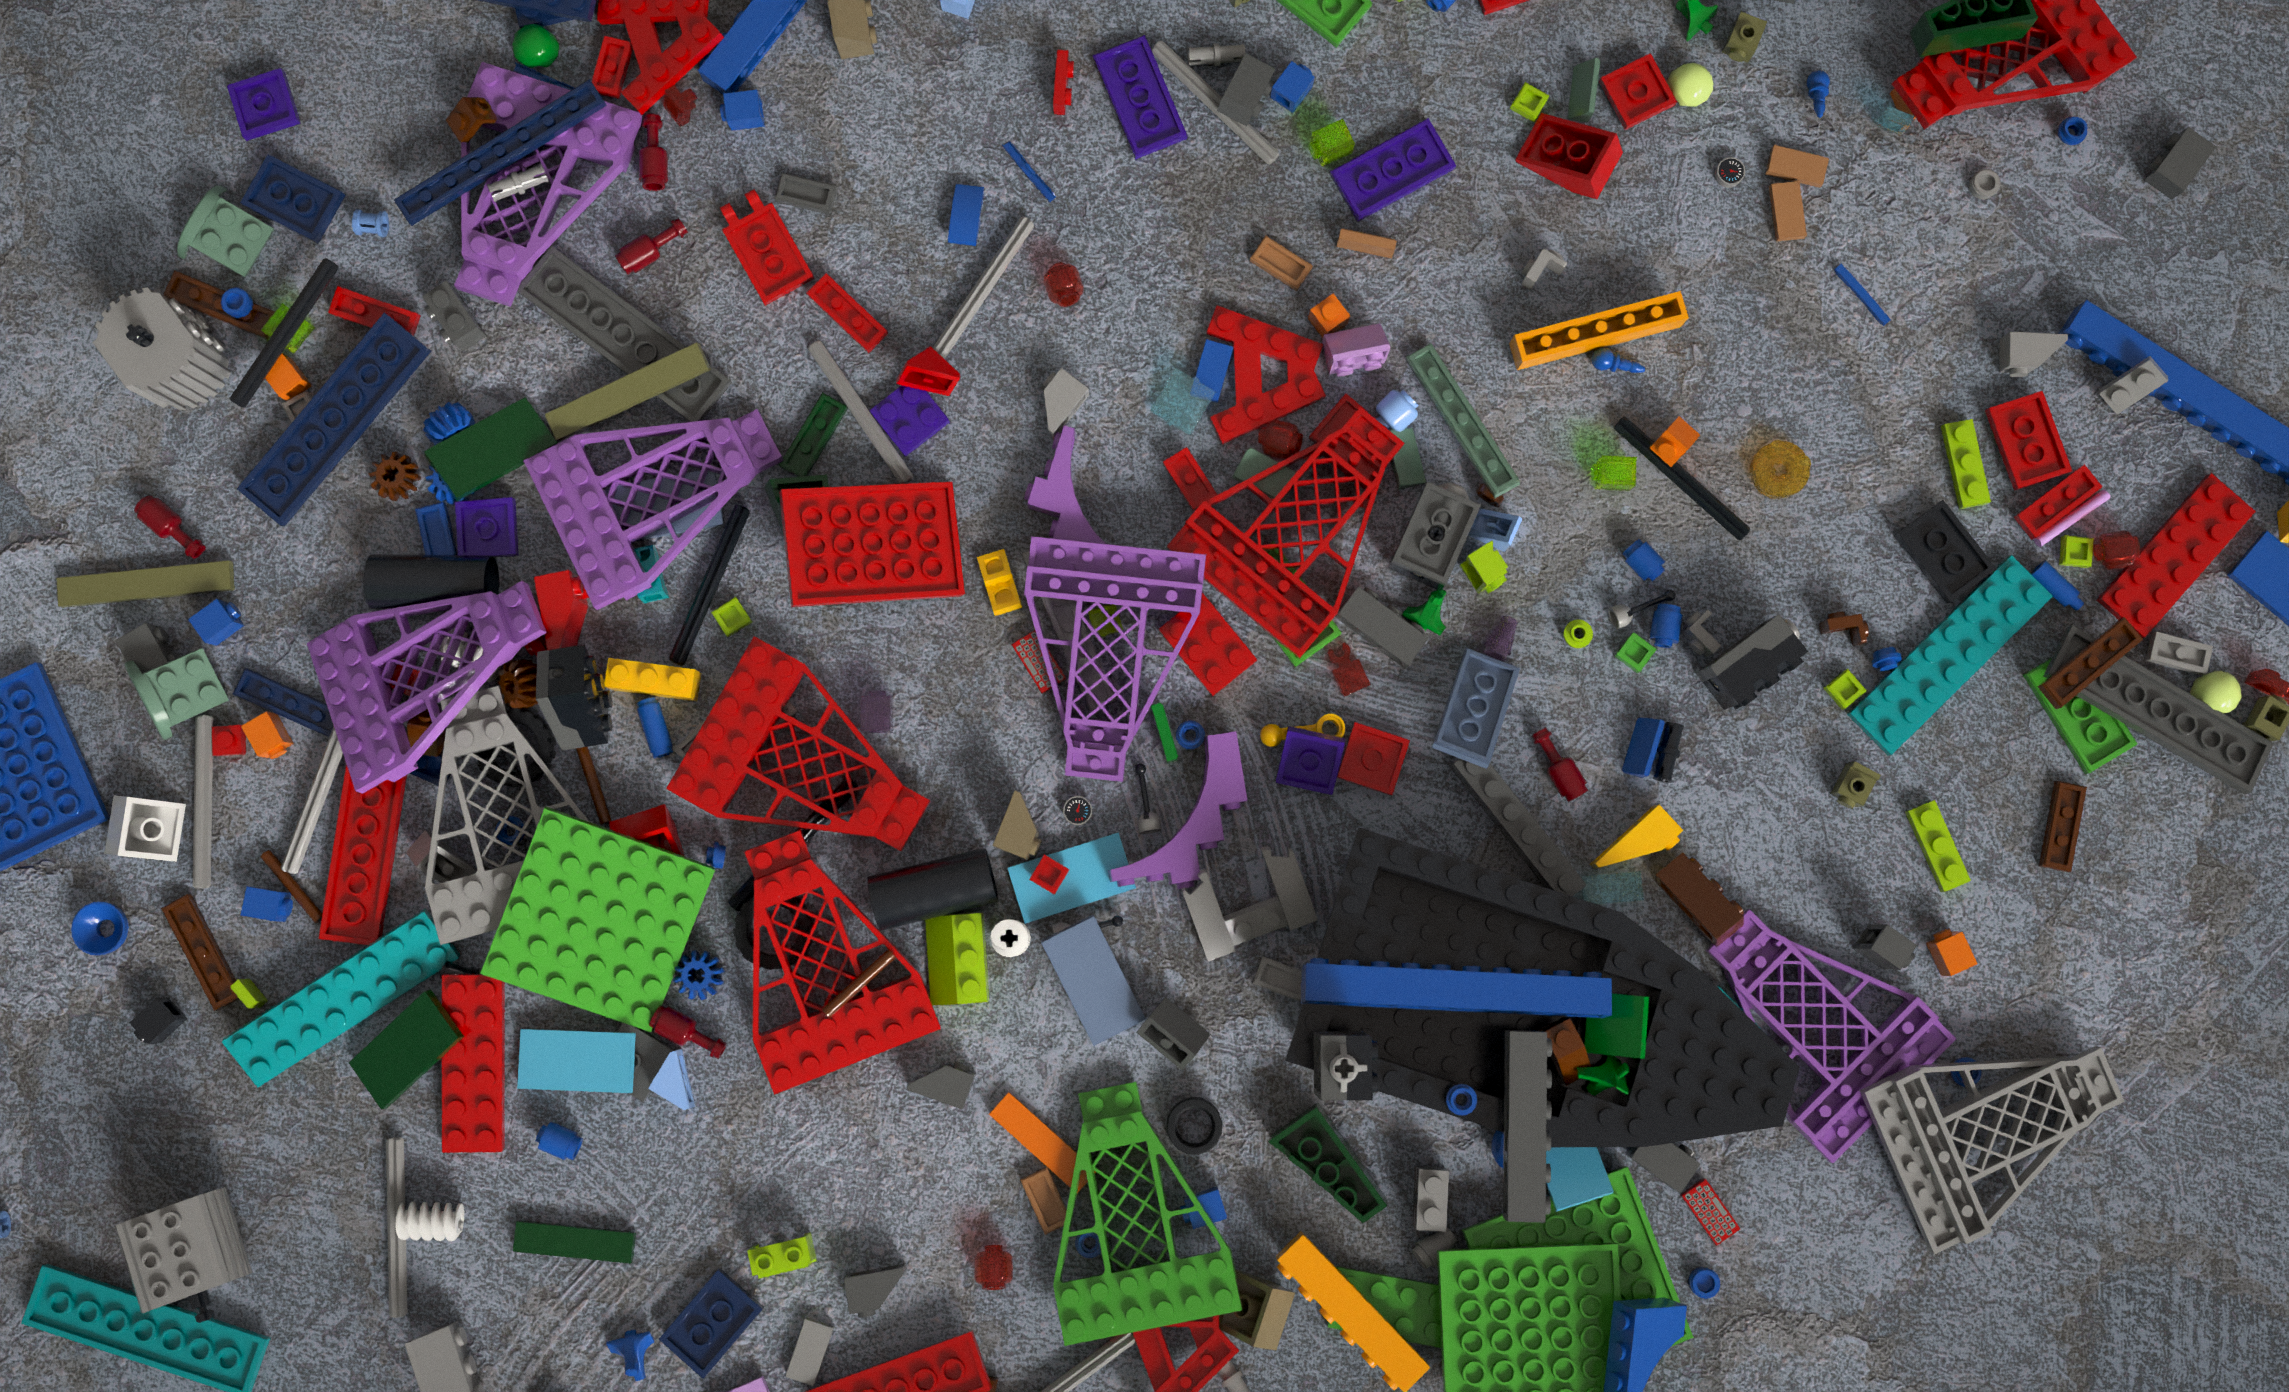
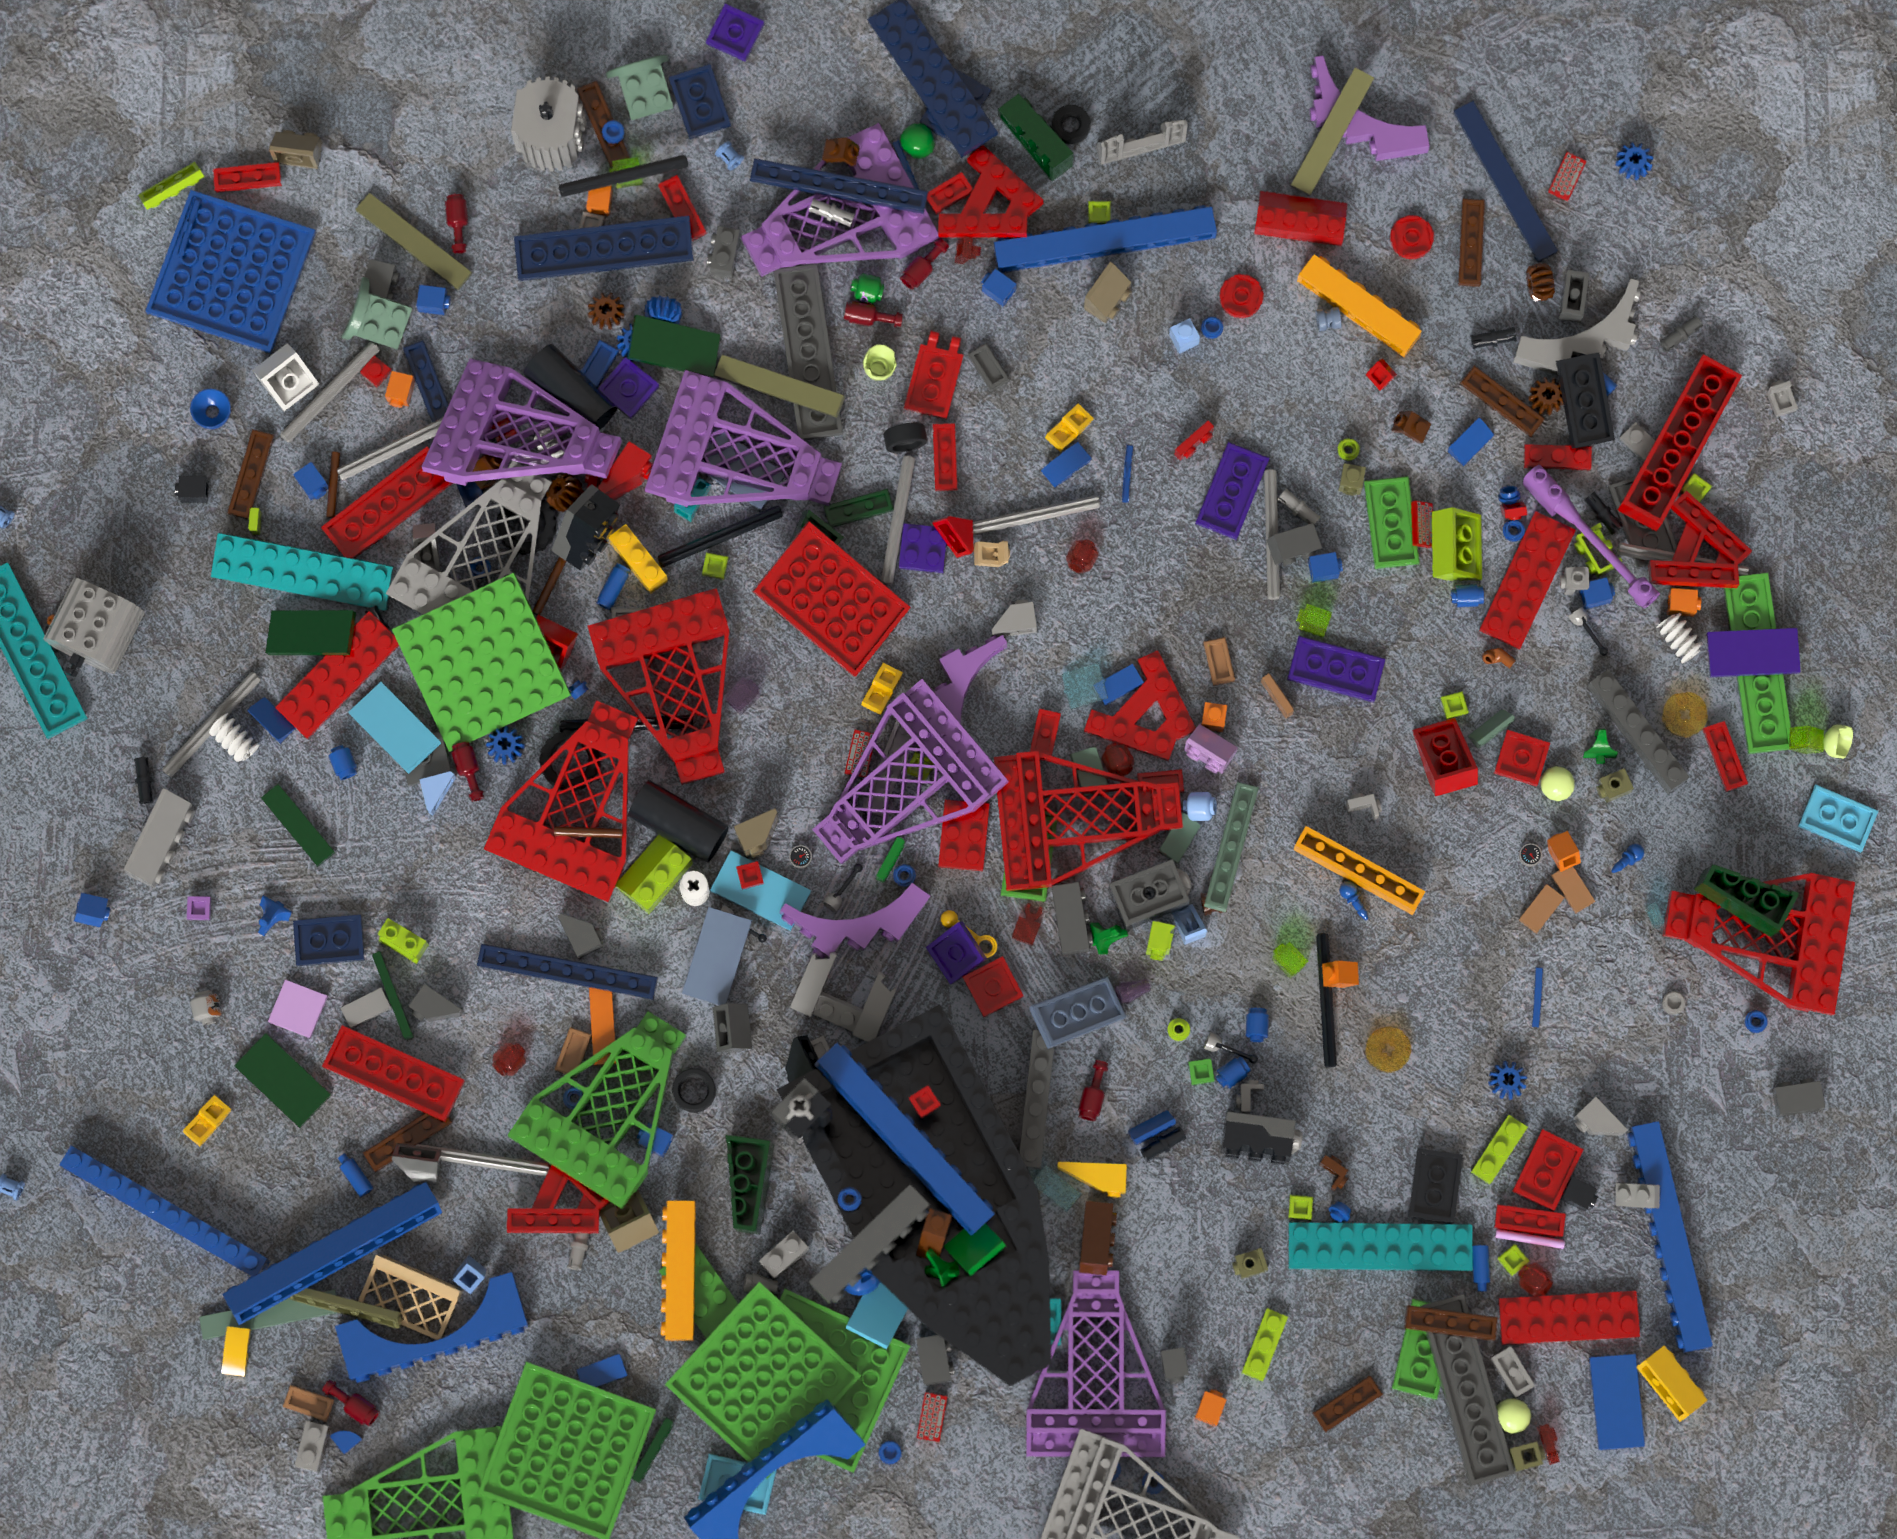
camera: 45 degrees right, 5 degrees down
none -> black pin [134,757,154,804]
none -> blue slope [247,697,296,744]
none -> dark green tile [372,951,415,1041]
none -> dark blue tile [477,943,658,1000]
none -> black slope [785,1035,819,1082]
none -> green head [850,273,884,304]
none -> yellowish green hair [863,344,897,381]
none -> black tyre [883,422,928,453]
none -> red plate [909,1086,941,1118]
none -> tan bracket [974,541,1010,567]
none -> yellow slope [1045,404,1094,453]
none -> dark orange arm [1482,648,1516,669]
none -> blue gear [1488,1061,1527,1100]
none -> orange brick [1547,831,1581,872]
none -> black brick [1560,1177,1598,1211]

